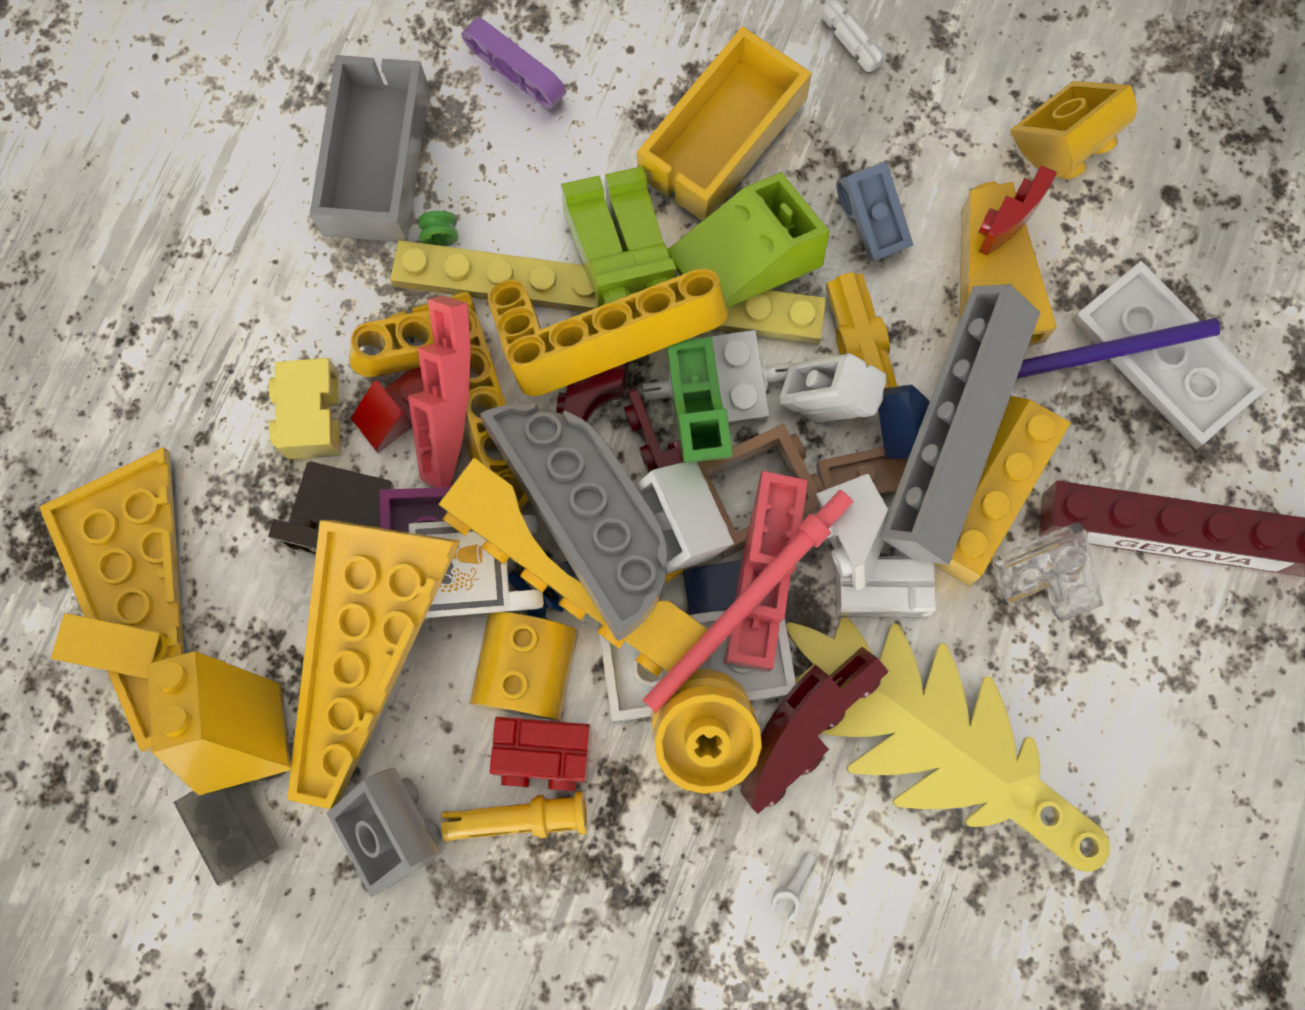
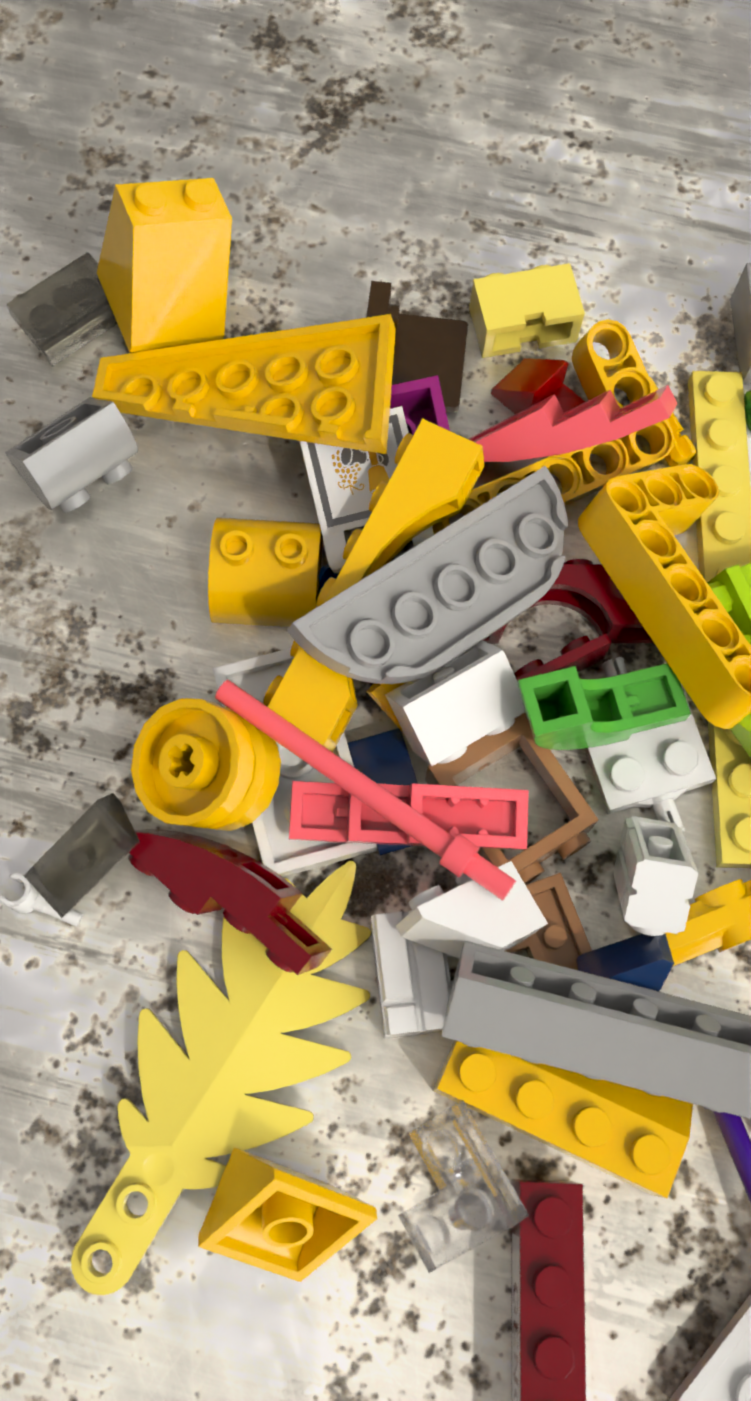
camera: 75 degrees right, 5 degrees down
yellow wing [39,447,184,752] -> none
yellow slope [50,613,160,679] -> none
yellow pin [441,791,588,842] -> none
red brick [489,716,592,792] -> none
none -> clear smoke slope [24,793,140,918]
none -> yellow slope [198,1147,377,1282]

